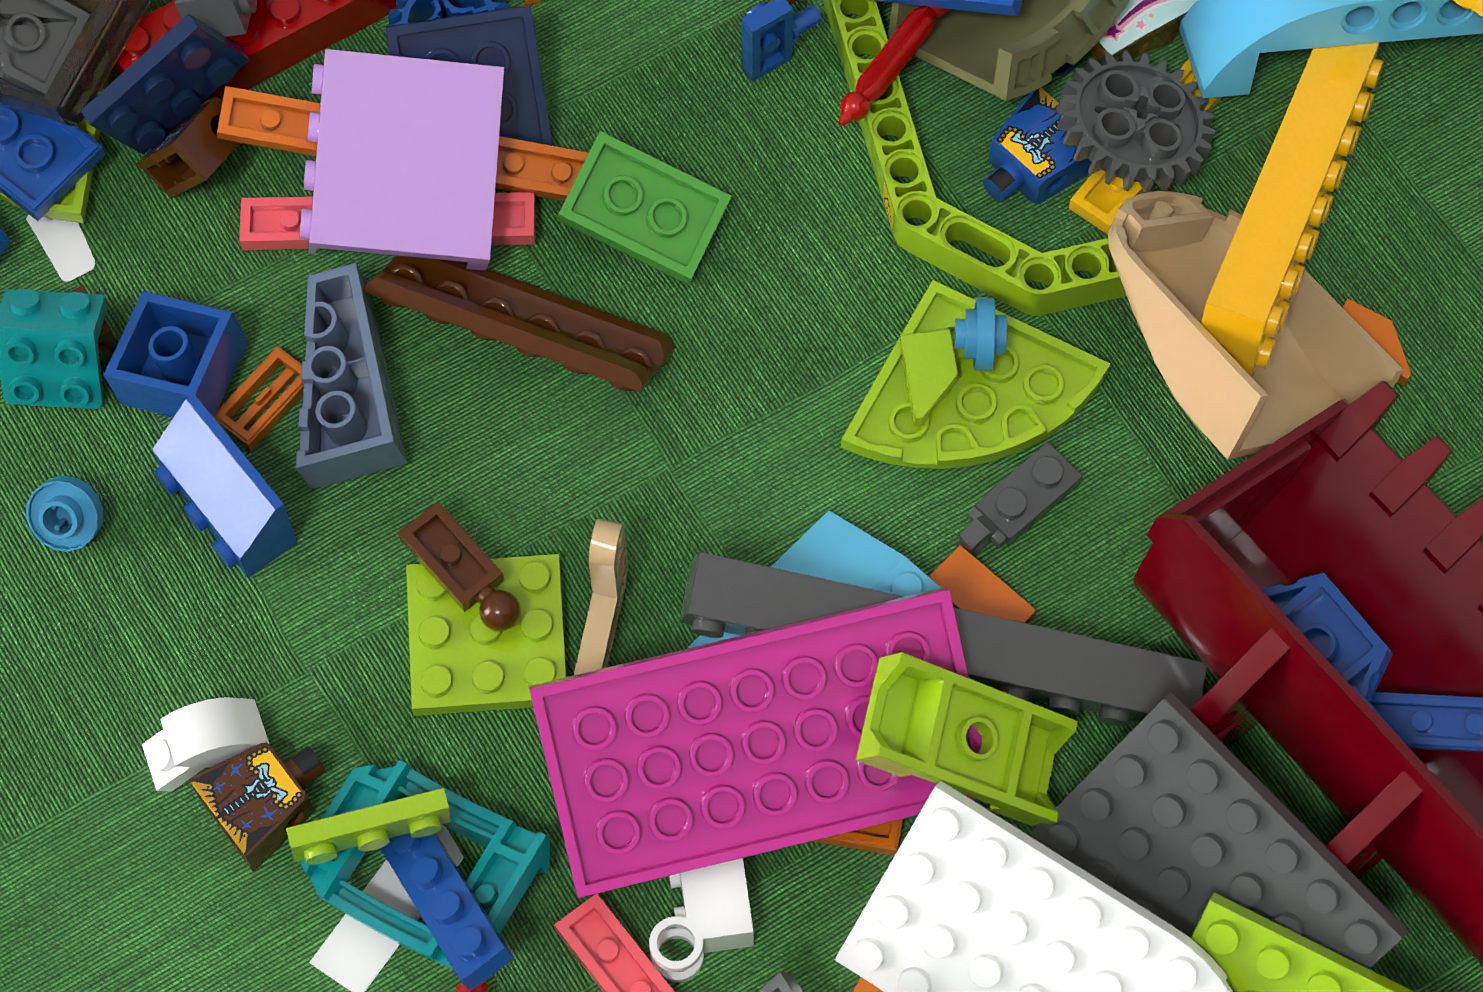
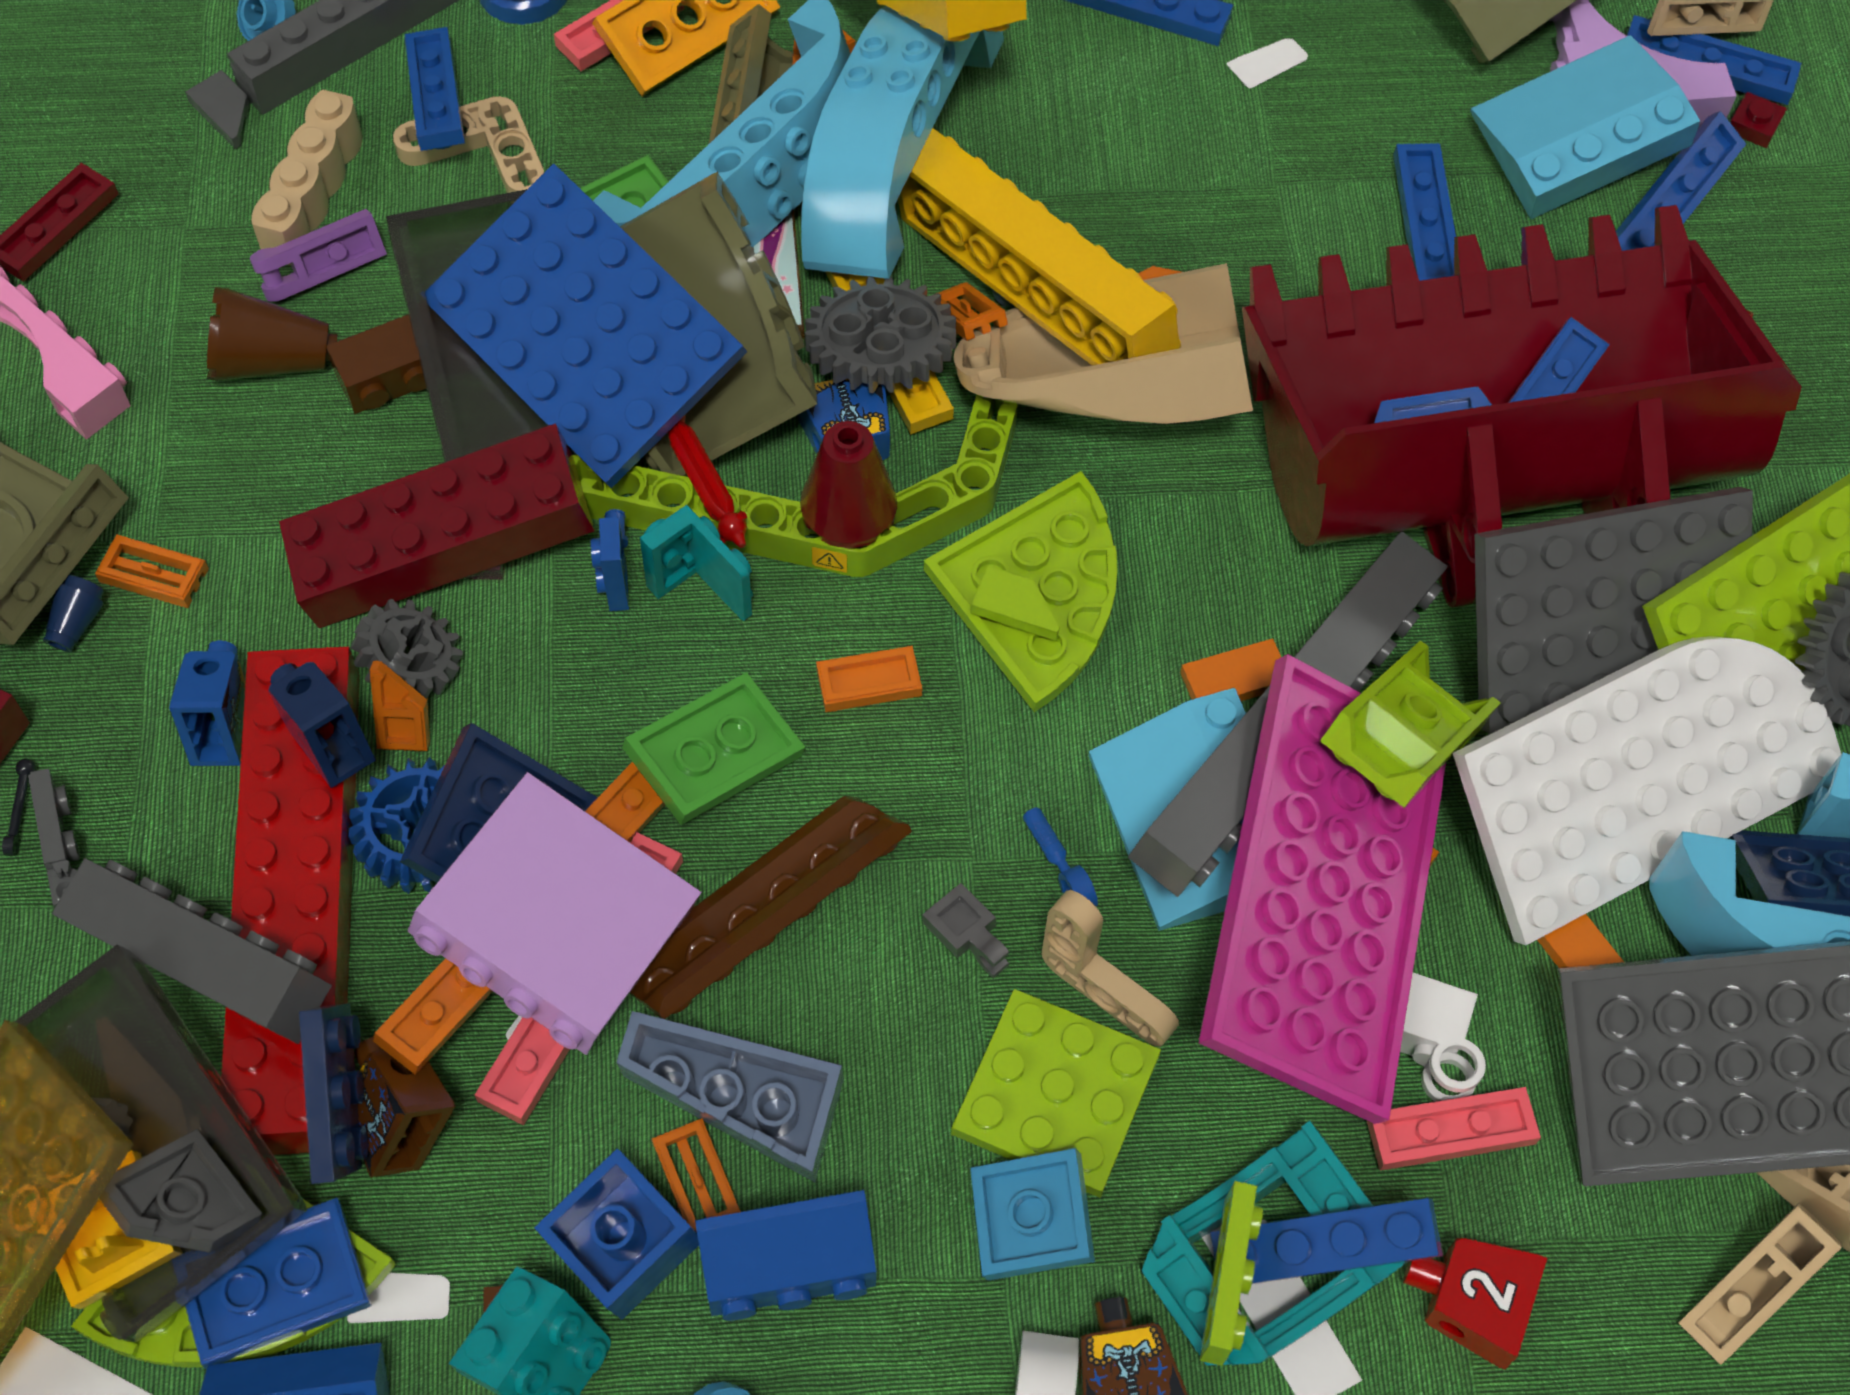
camera: 65 degrees left, 5 degrees down
reddish brown plate [398,501,521,632] -> none
dark azure plate [954,297,1007,371] -> none
dark grey hinge [957,442,1083,557] -> none
none -> teal bracket [640,505,753,621]
none -> dark red cone [800,421,897,549]
none -> orange tile [816,646,922,713]
none -> flat silver plate [922,883,1009,978]
none -> orange tile [936,282,1008,341]
none -> dark azure plate [970,1148,1095,1281]
none -> blue piece [1023,807,1098,907]

